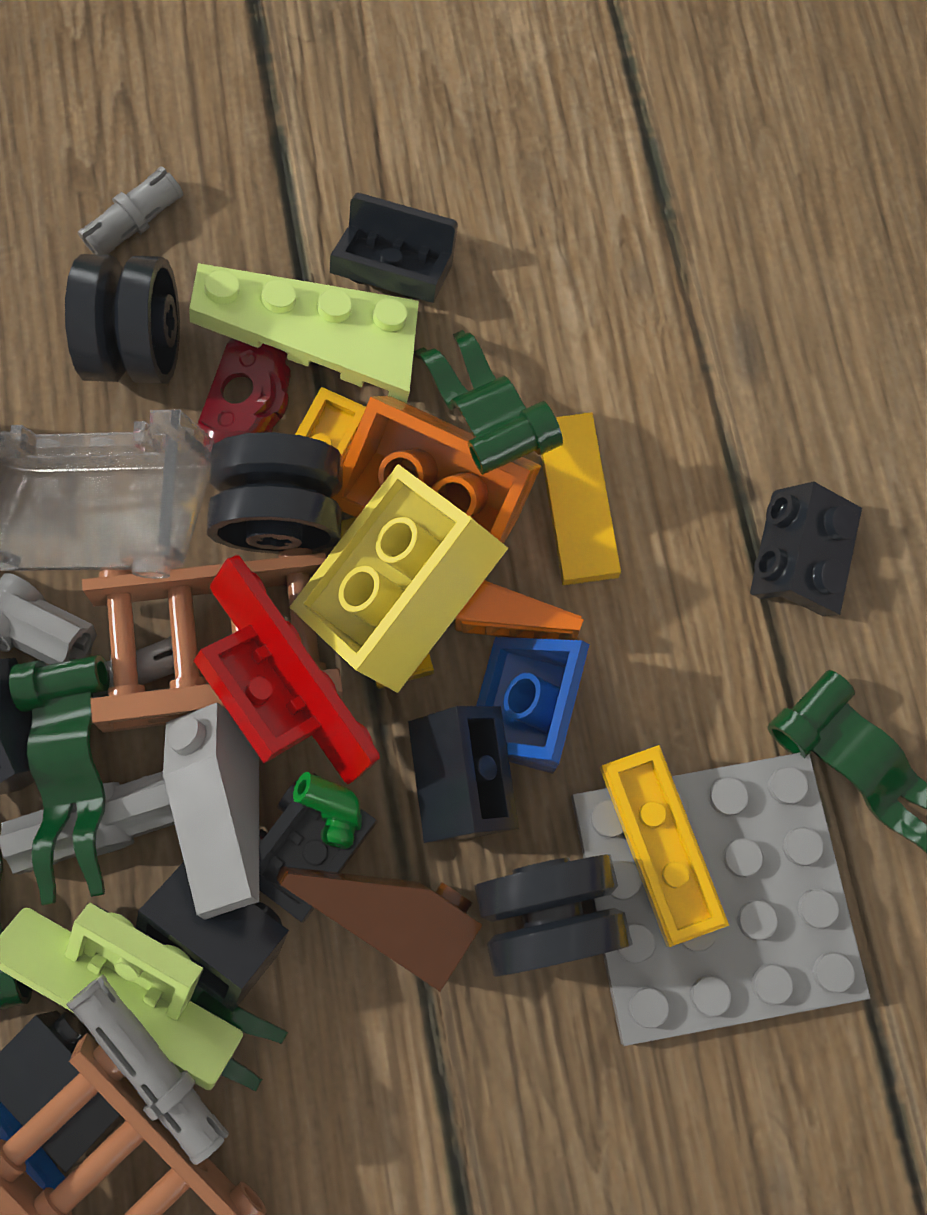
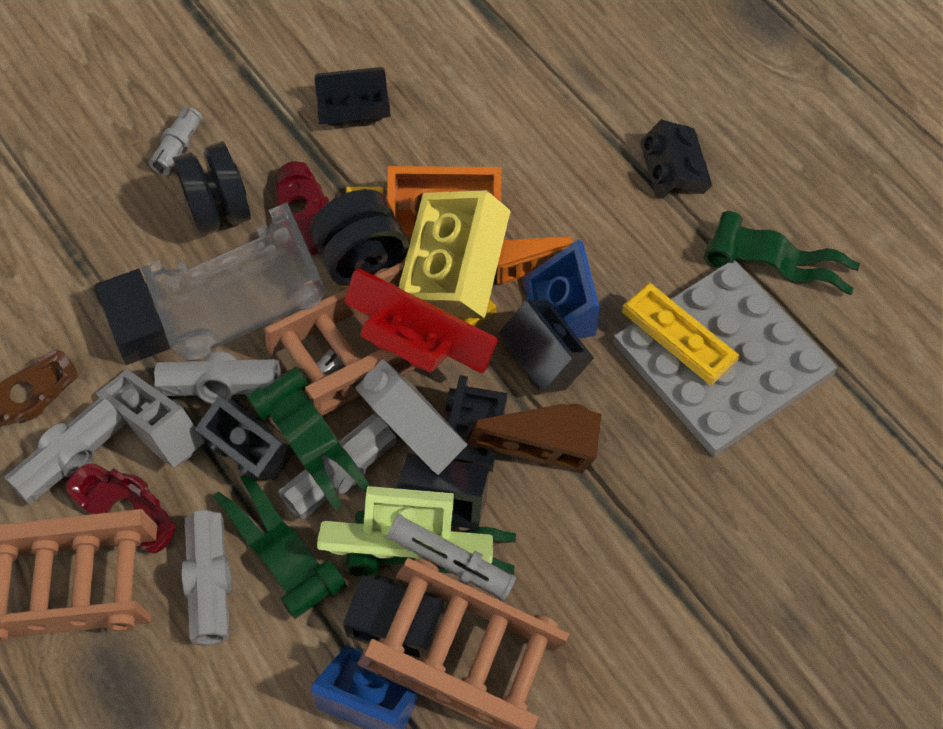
camera: 25 degrees left, 15 degrees down
yellowish green wing [189,263,419,403] -> none
green arm [293,772,362,849] -> none
dark green flag [414,330,563,475] -> none
black wheel [474,854,633,977] -> none
yellow tile [541,412,621,586] -> none

